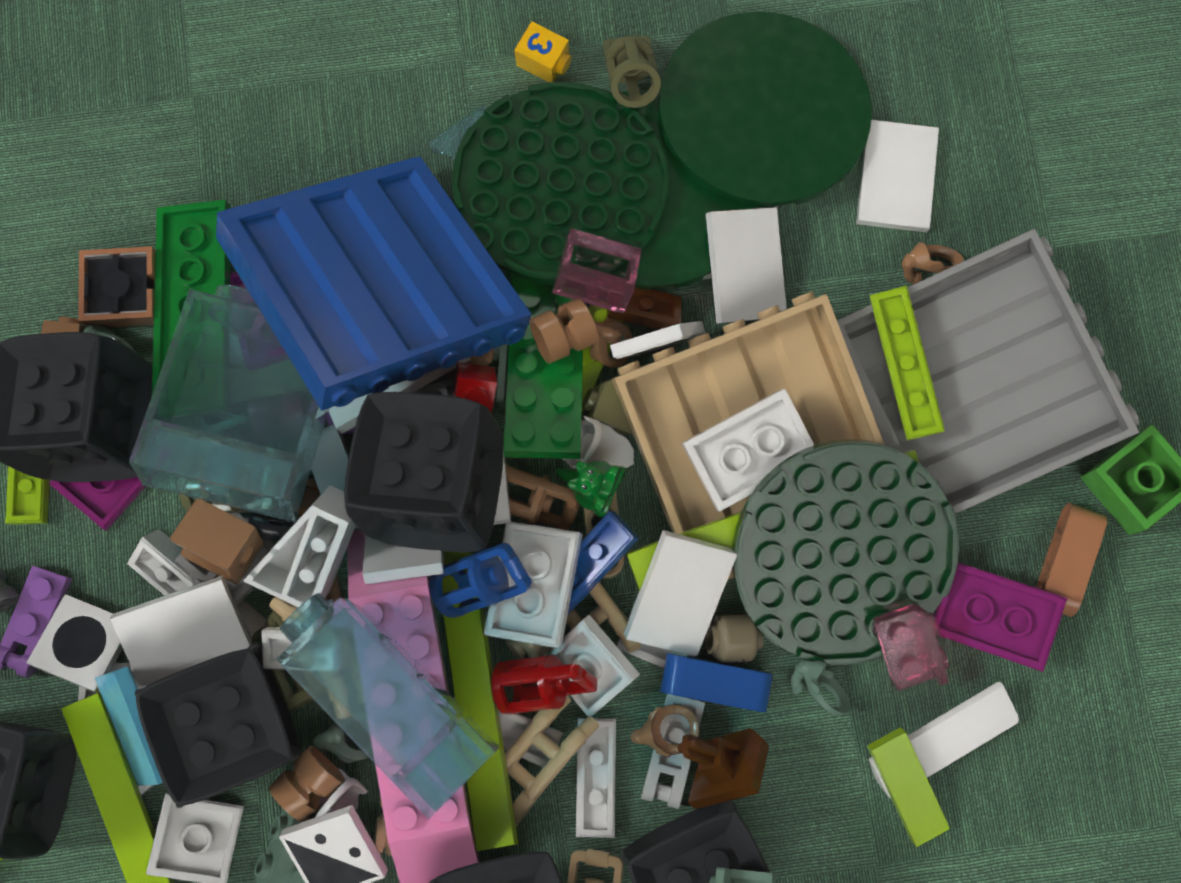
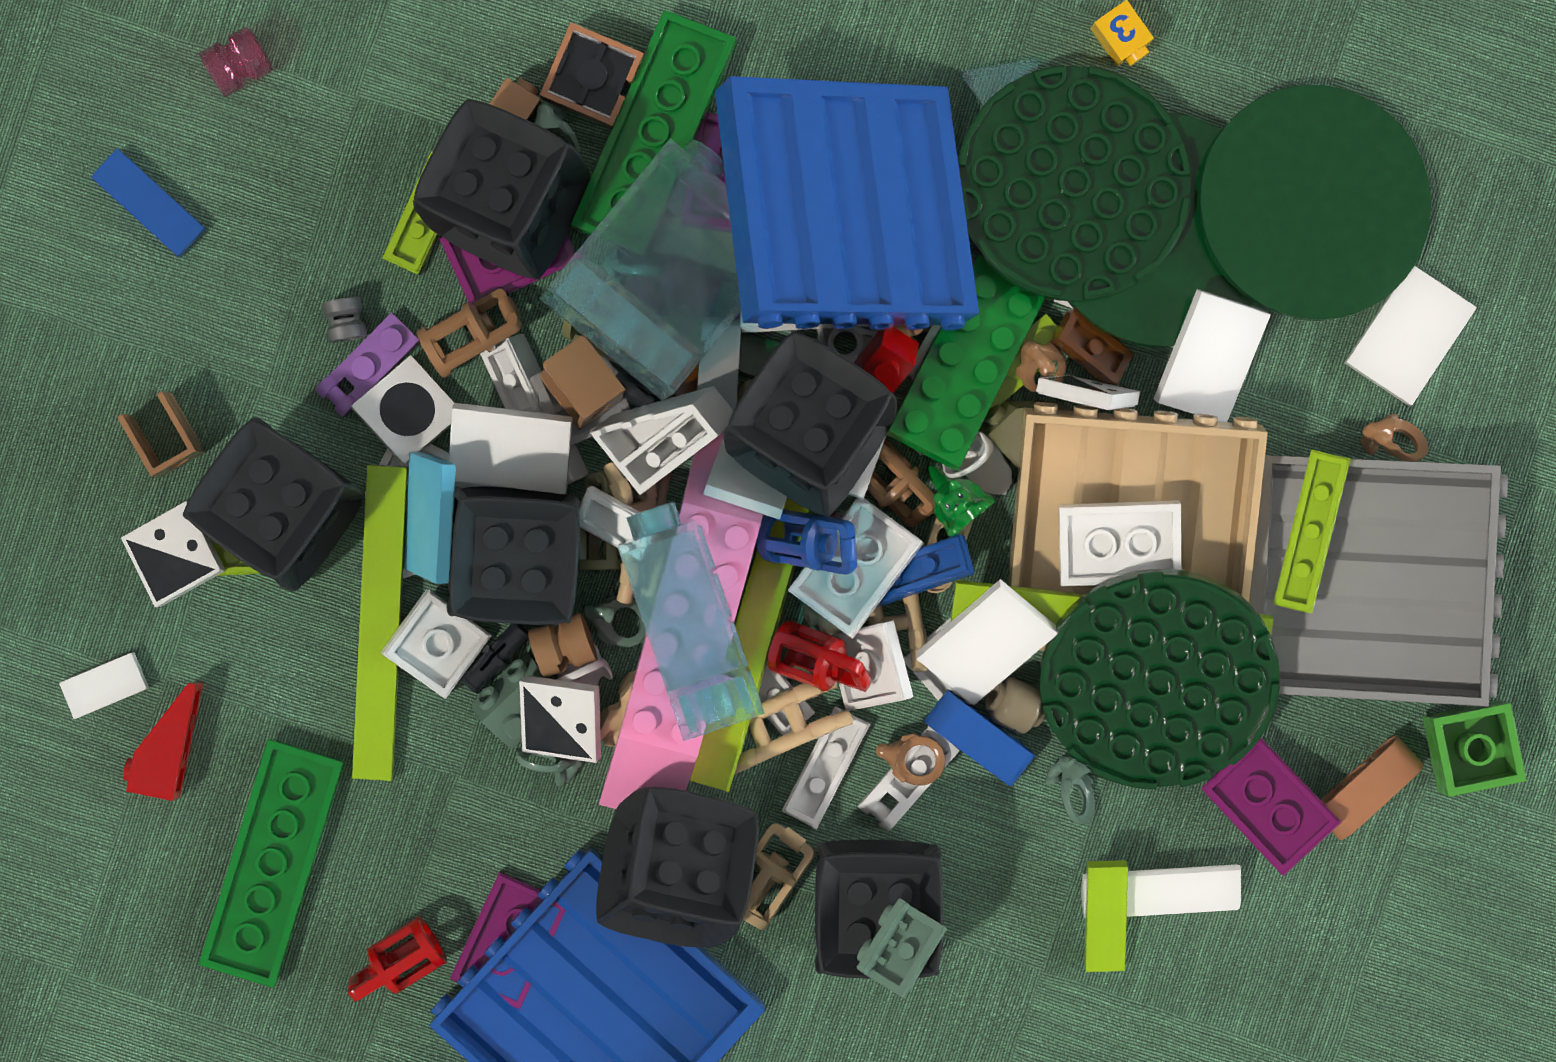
camera: 25 degrees right, 10 degrees up
medium nougat wheel [529,298,599,364] -> none
clear pink tile [552,228,642,314] -> none
olive piece [602,36,661,108] -> none
reddish brown piece [677,728,769,809] -> none
clear pink bracket [873,603,949,691] -> none
none -> medium nougat piece [416,289,522,378]
none -> black pin [461,624,529,694]

